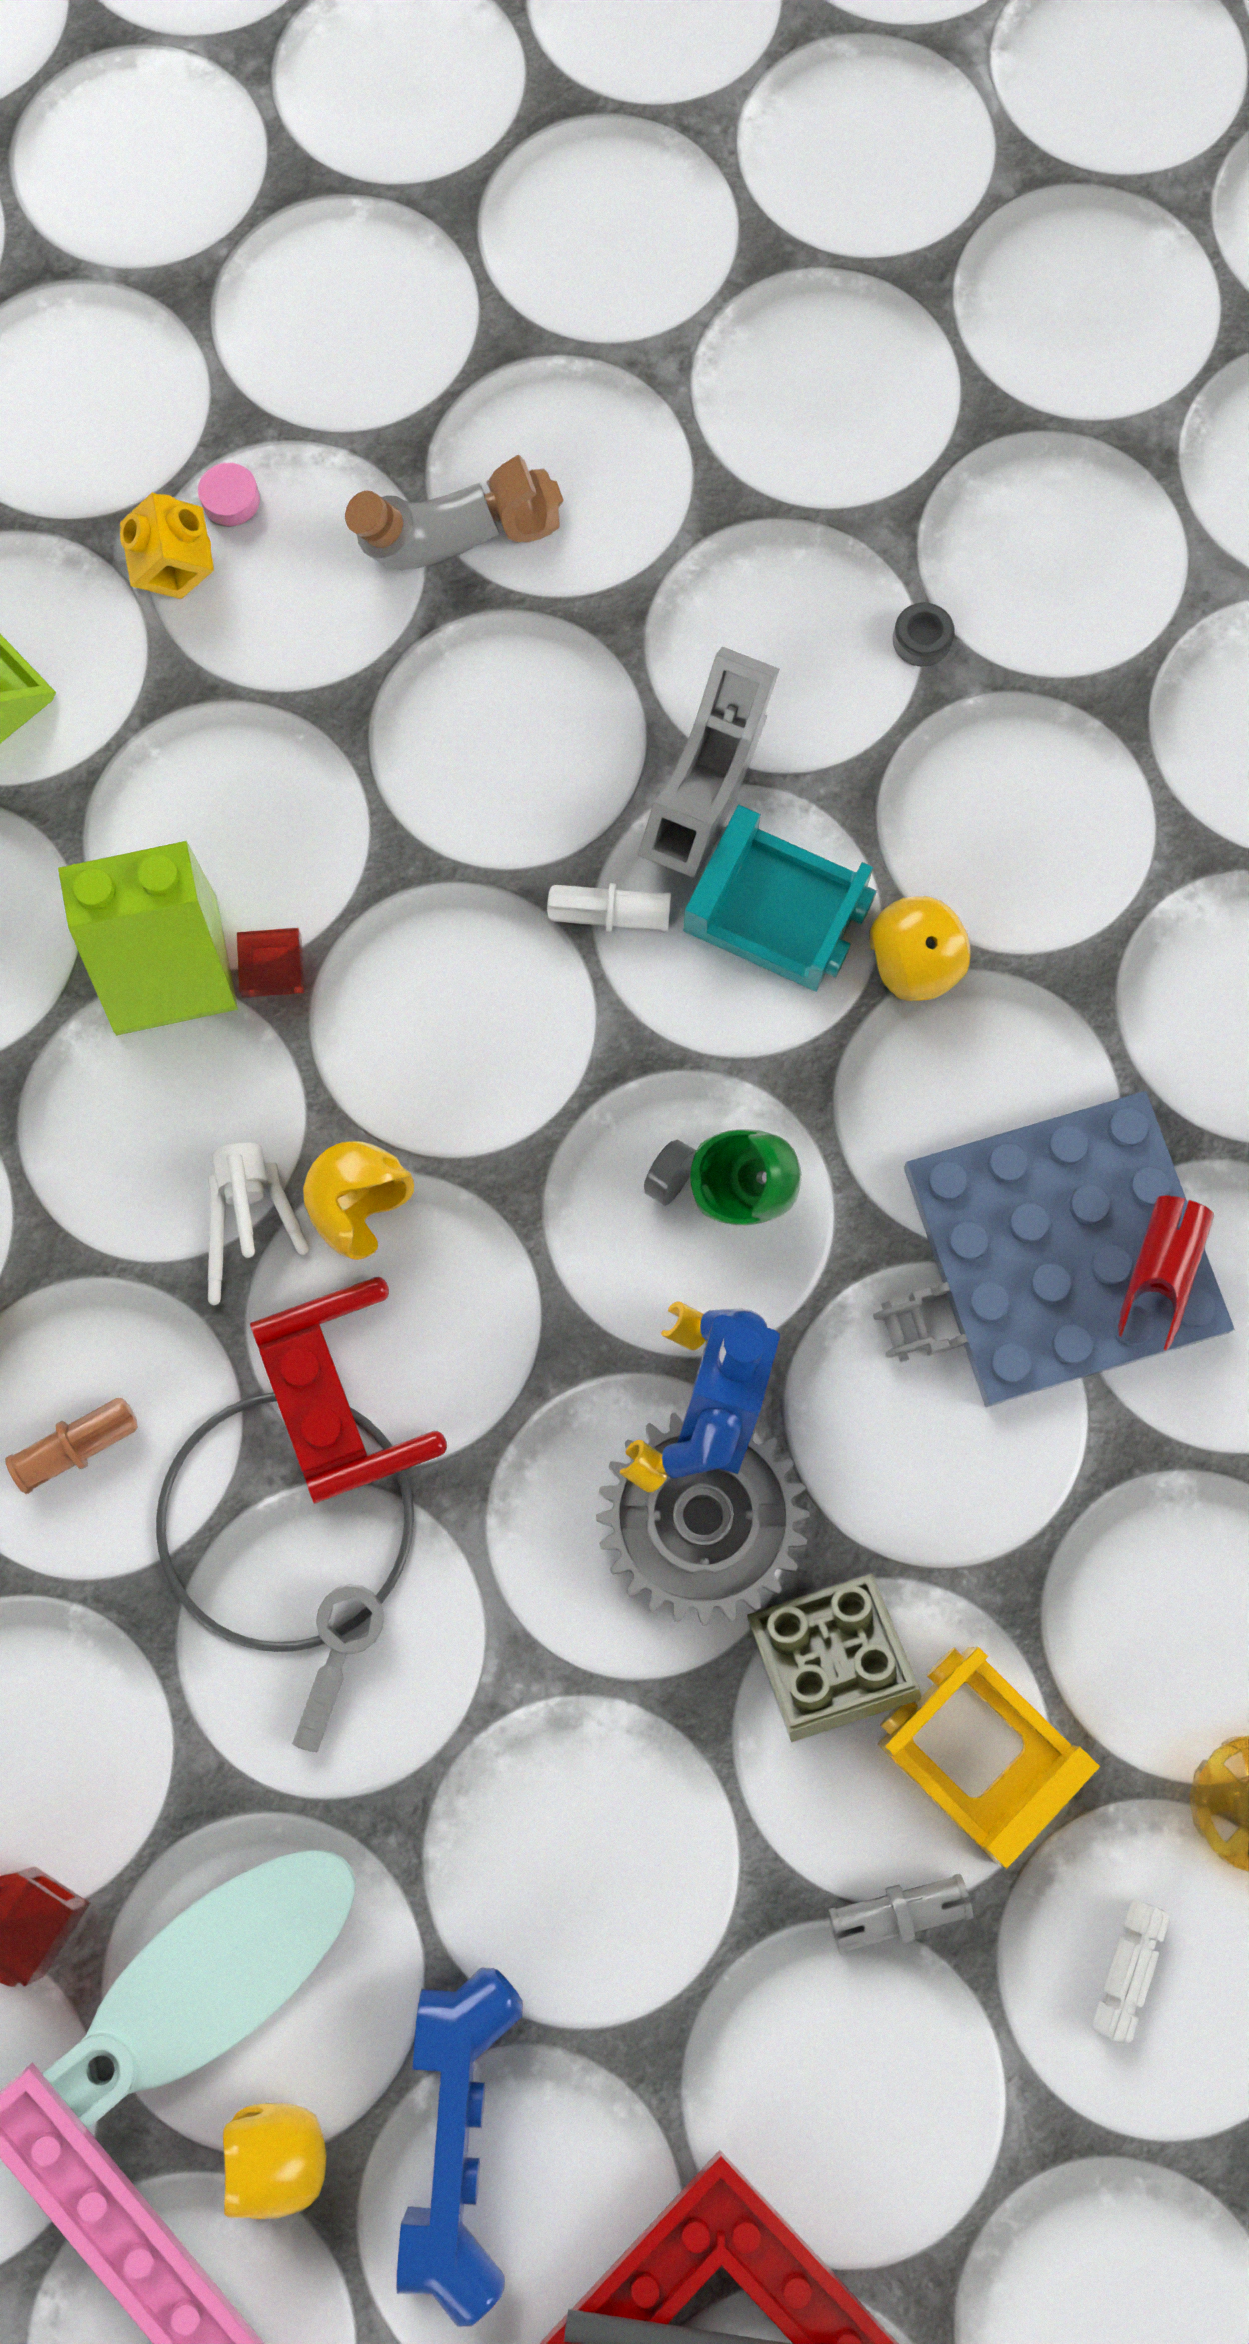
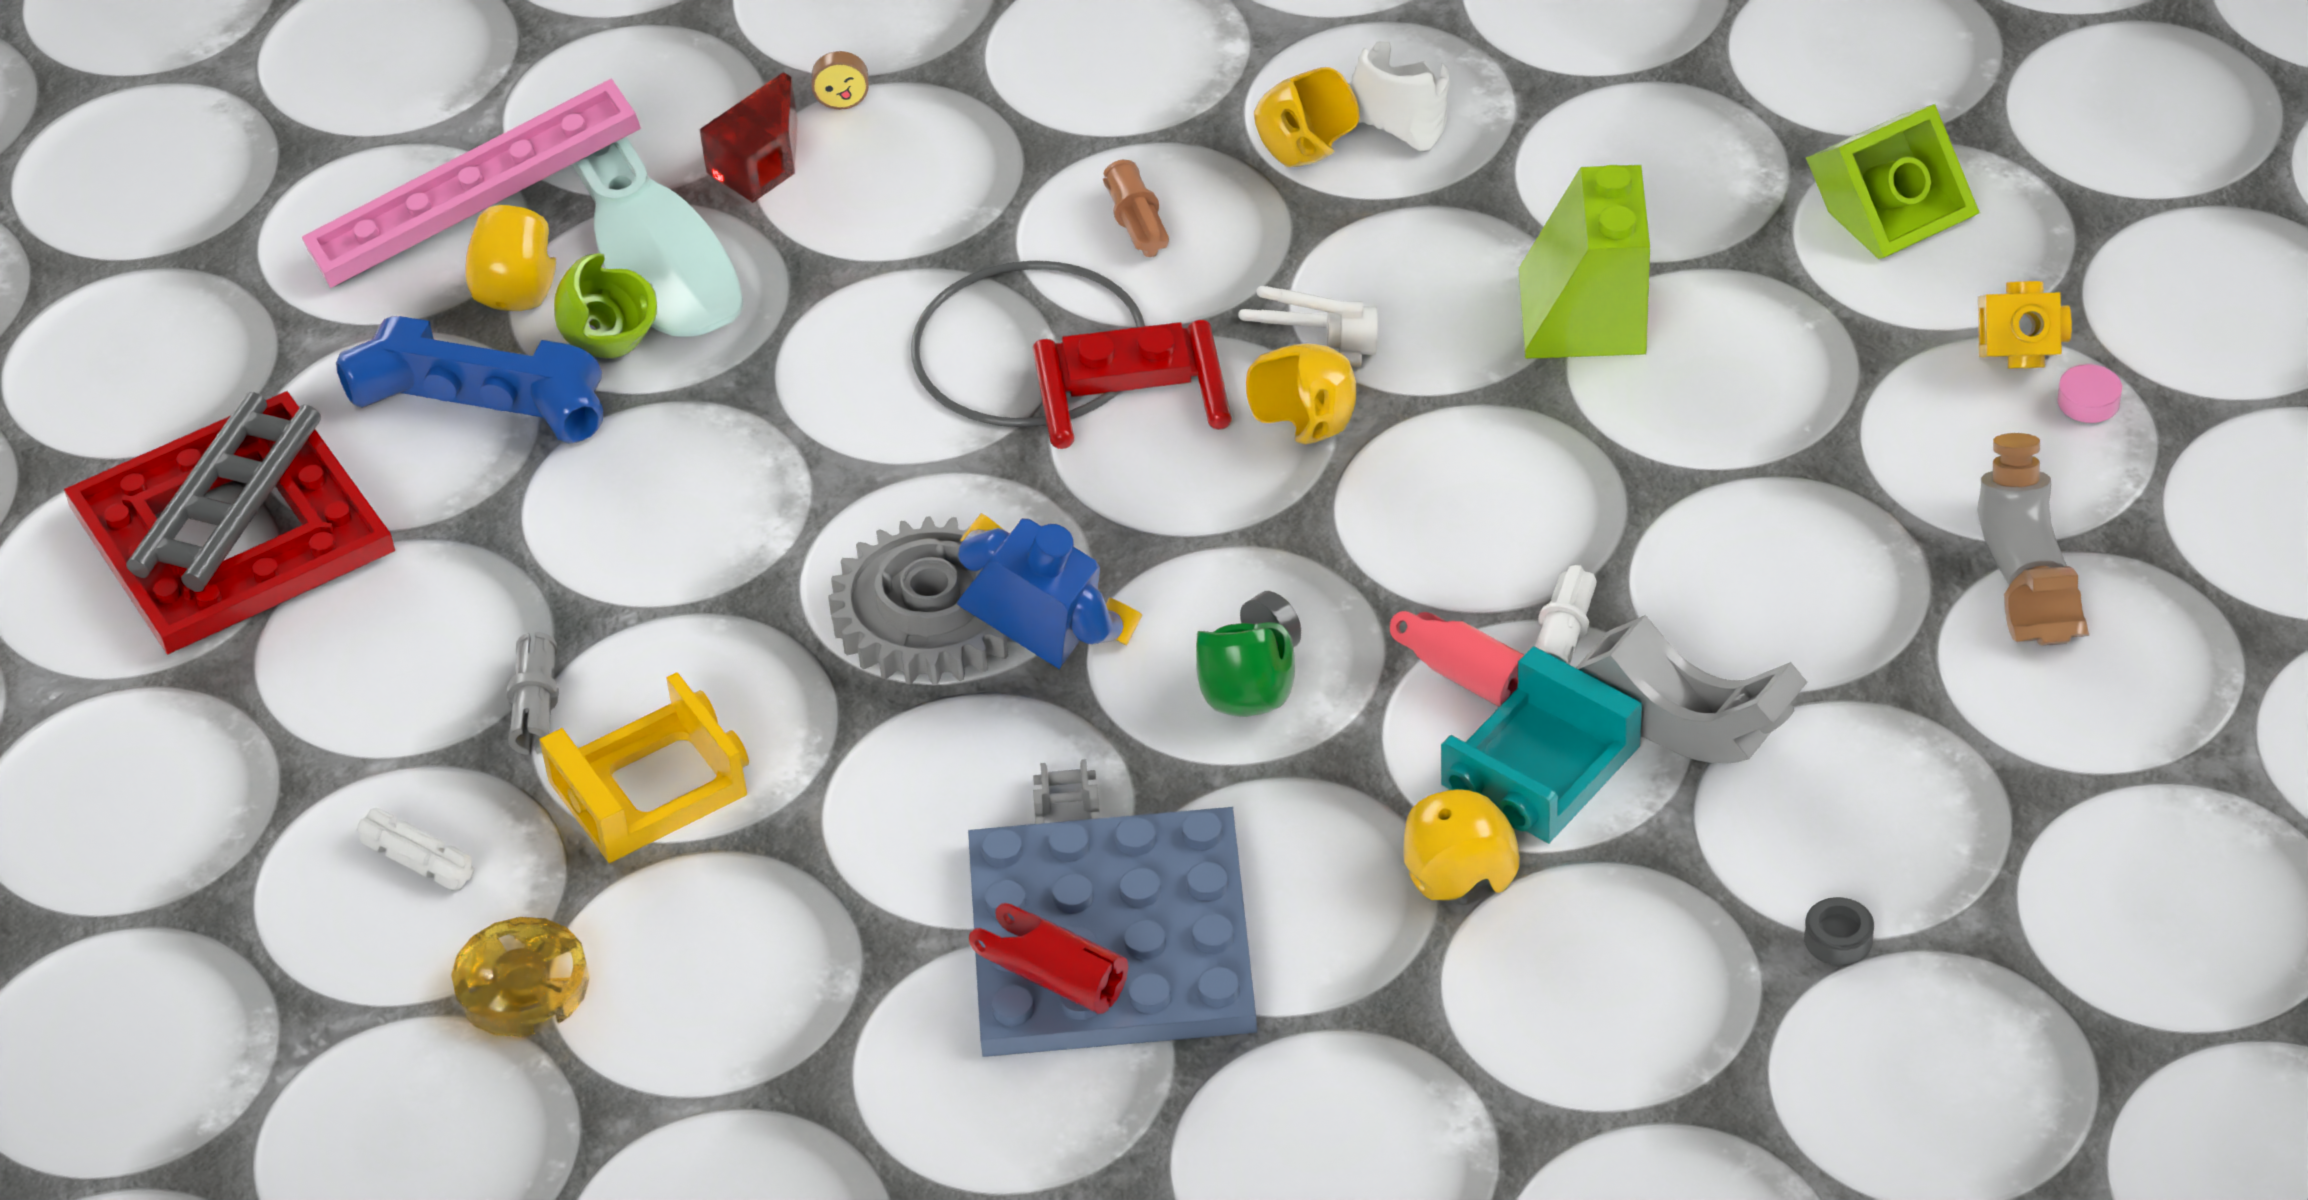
camera: 105 degrees right, 30 degrees down
clear red tile [237,928,304,998] -> none
light grey piece [292,1584,384,1752] -> none
olive tile [747,1573,921,1743] -> none
none -> lime helmet [554,253,657,358]
none -> coral piece [1389,611,1524,707]

